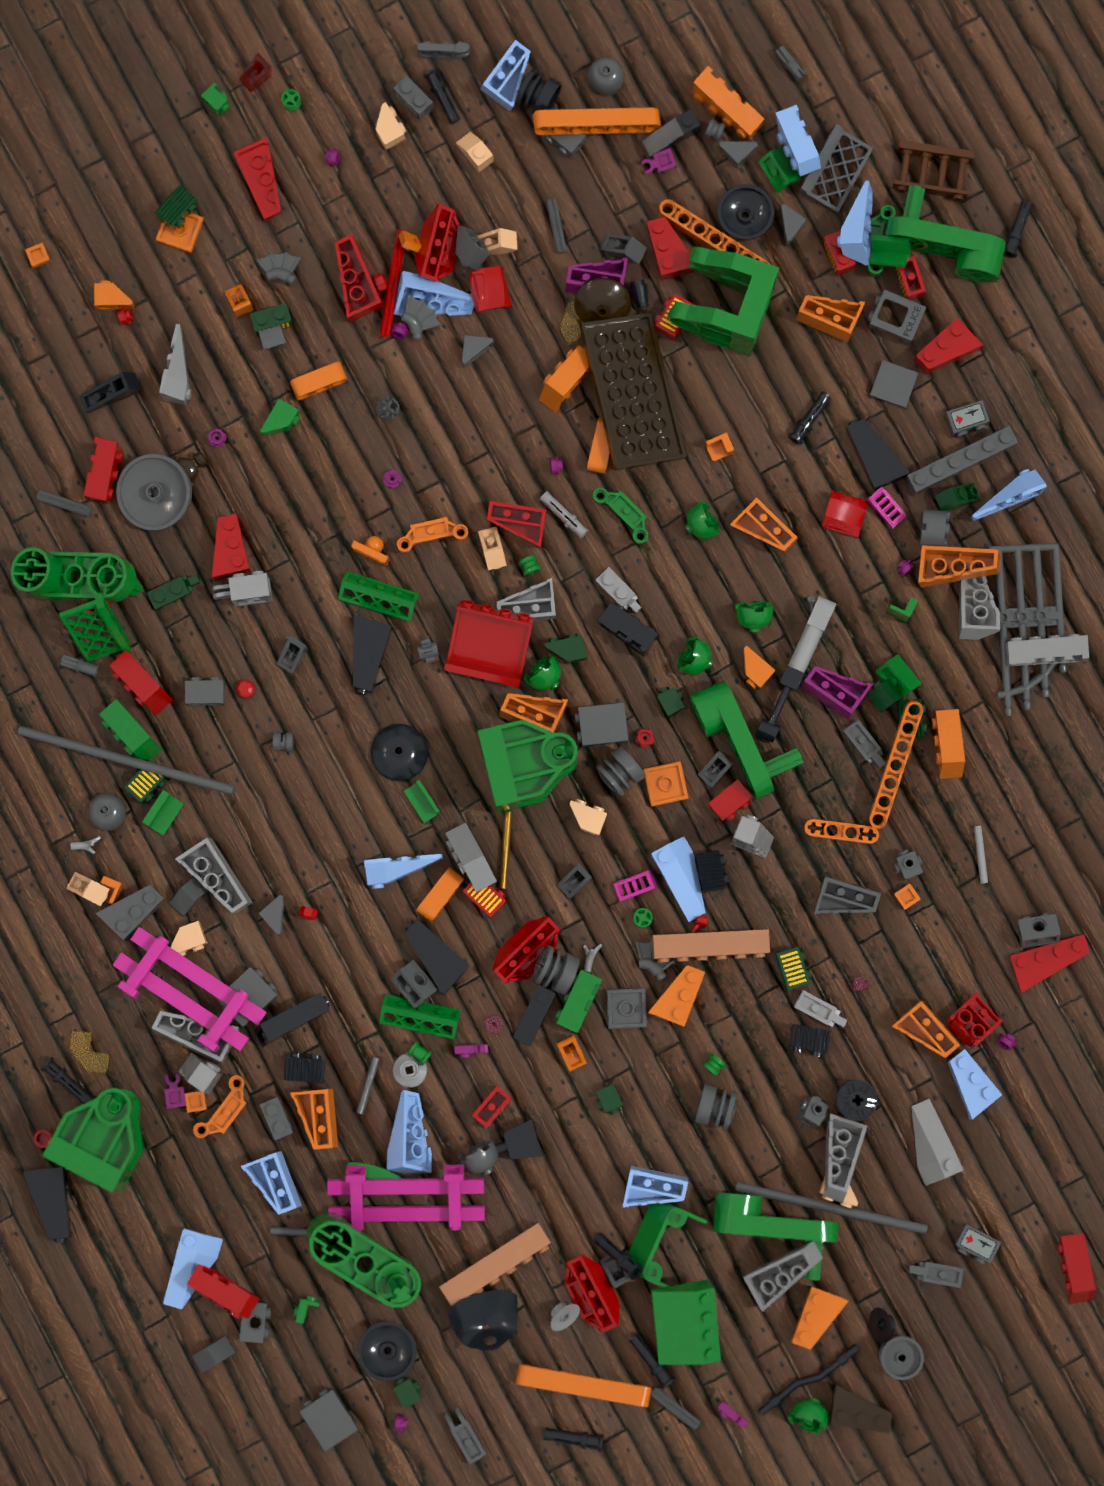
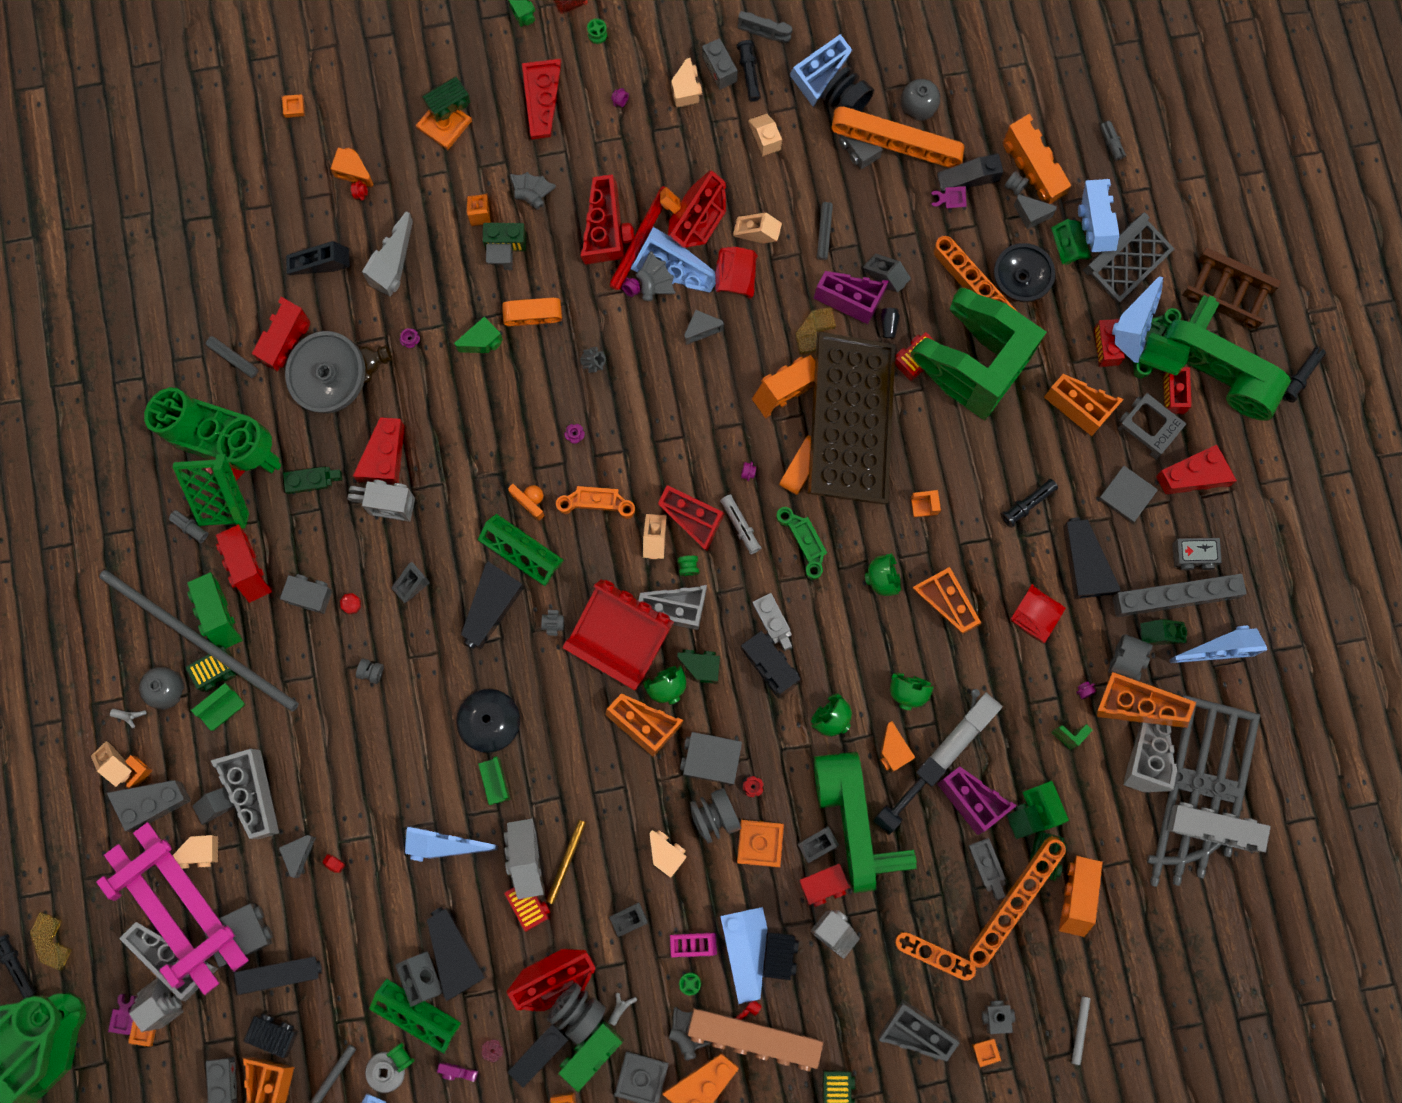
camera: 15 degrees right, 5 degrees down
orange plate [193,1075,247,1138] -> none
orange beam [416,867,465,922] -> none
dark grey slope [456,225,490,270] -> none
green brick [478,720,578,814] -> none
dark brown dish [574,278,631,323] -> none
red wedge [646,217,696,281] -> none
dark green brick [657,686,685,718] -> none
dark grey slope [780,204,806,246] -> none
dark pink slope [867,487,907,529] -> none

